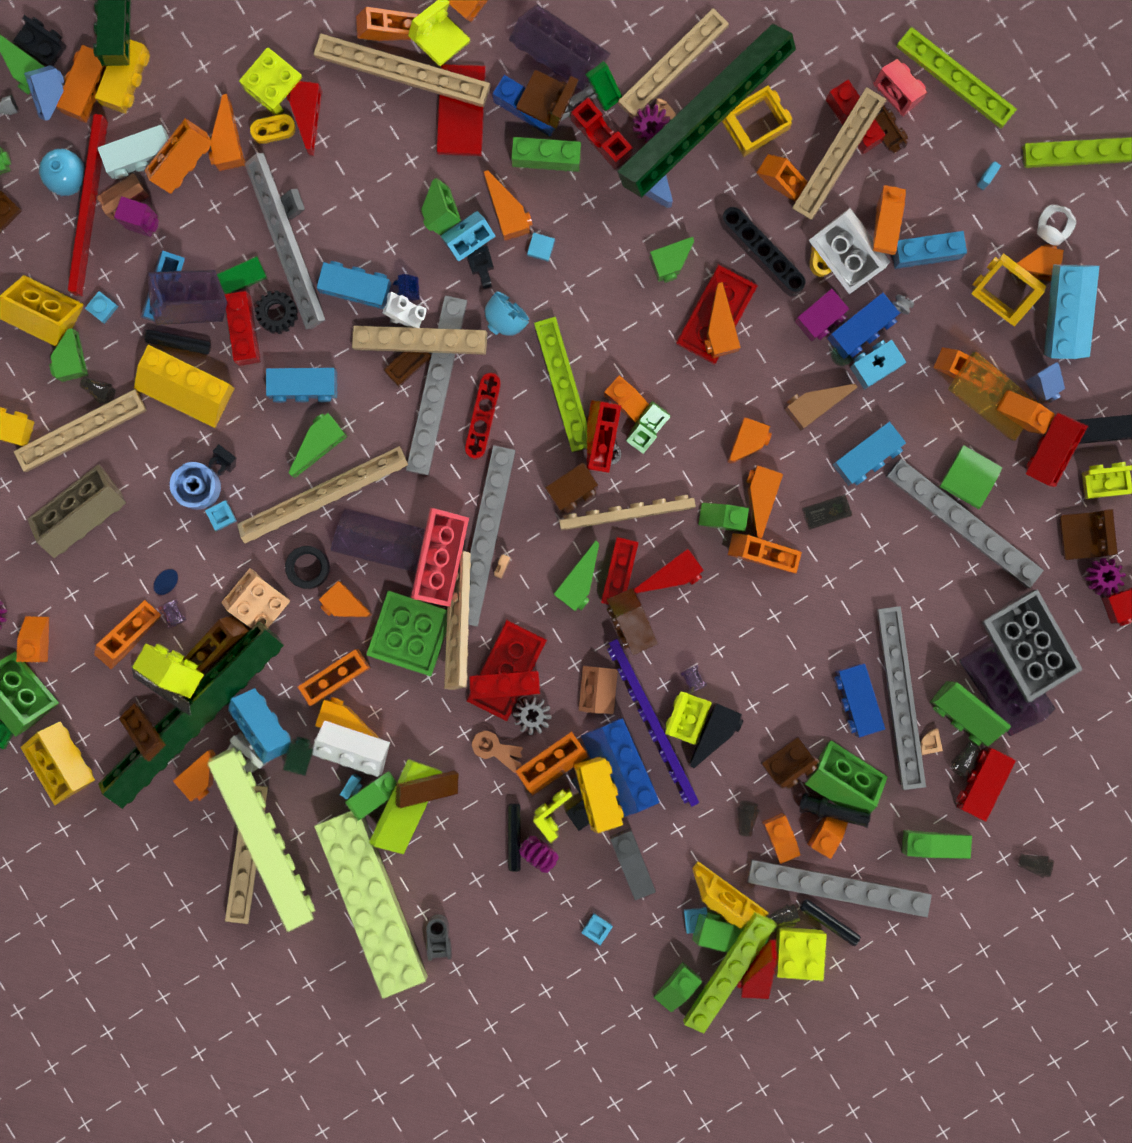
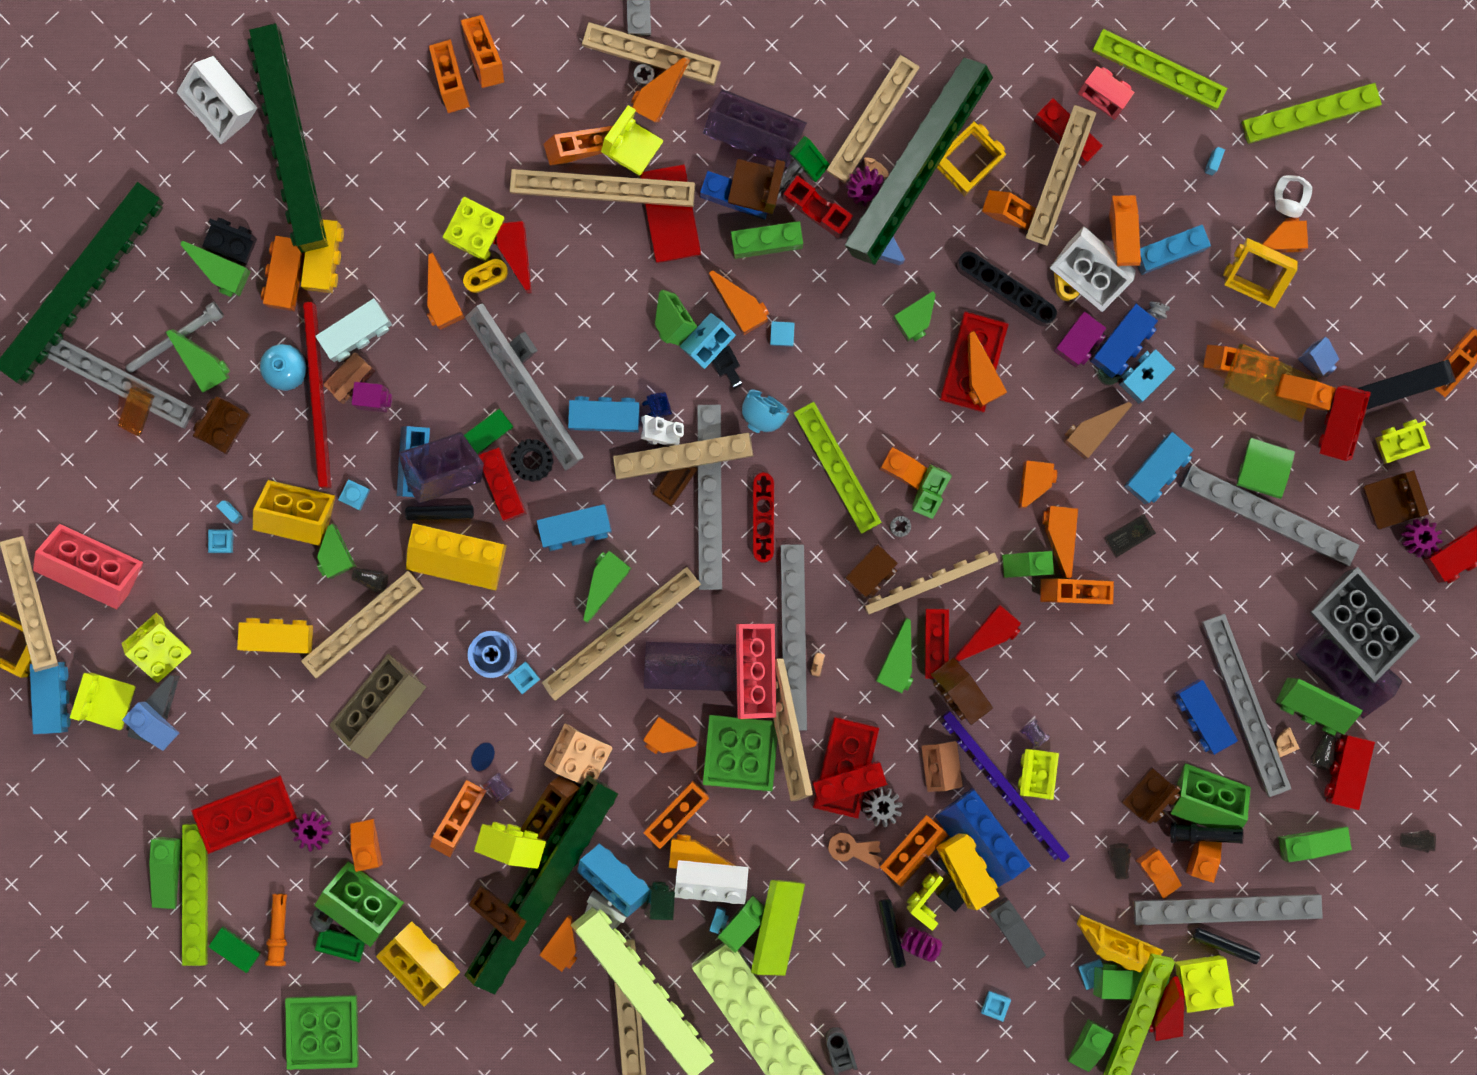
camera: 15 degrees left, 0 degrees up
medium blue slope [24,65,64,121] -> none
flat silver sticker [131,664,191,716] -> none
orange brick [145,118,212,194] -> none
black tile [208,444,237,475] -> none
black tyre [285,546,330,589] -> none
reddish brown tile [396,770,459,808] -> none
red slope [587,400,622,473] -> none
black slope [688,703,744,768] -> none
clear smoke cone [766,904,800,929] -> none
reddish brown hinge [875,105,908,154] -> none
medium azure slope [1044,264,1099,359] -> none

